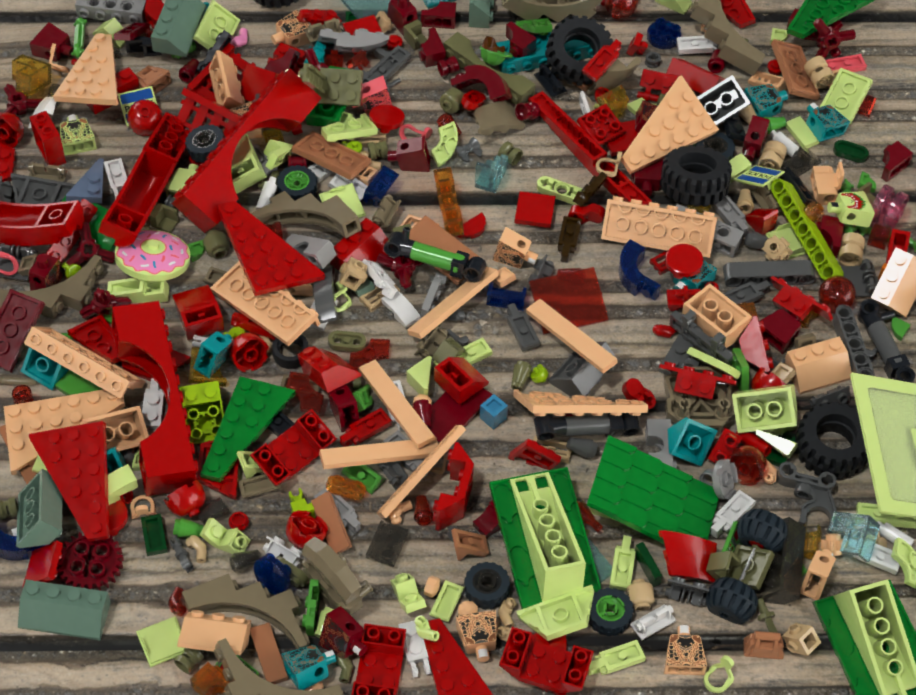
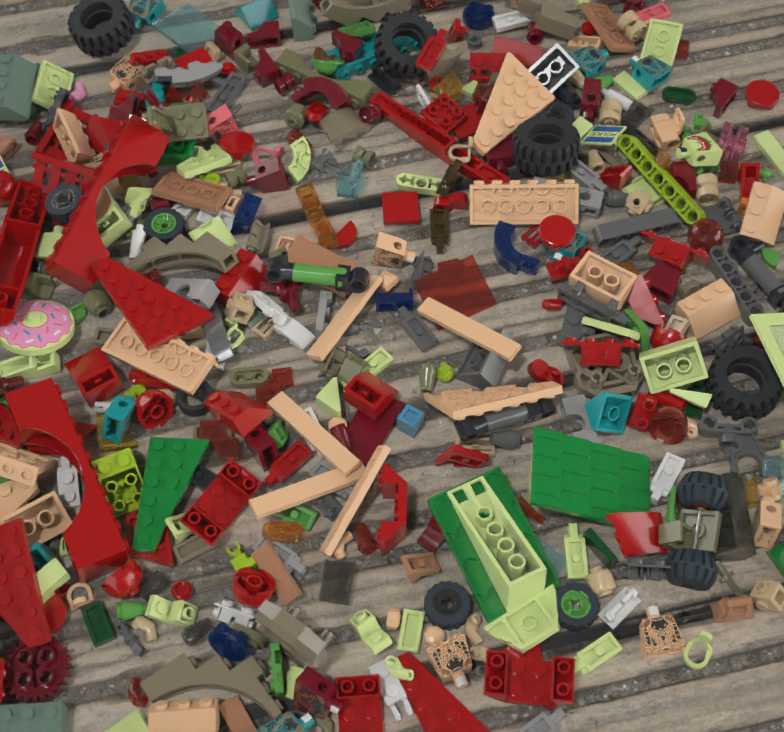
camera: 10 degrees left, 5 degrees up
light grey tile [699,459,738,499] -> none

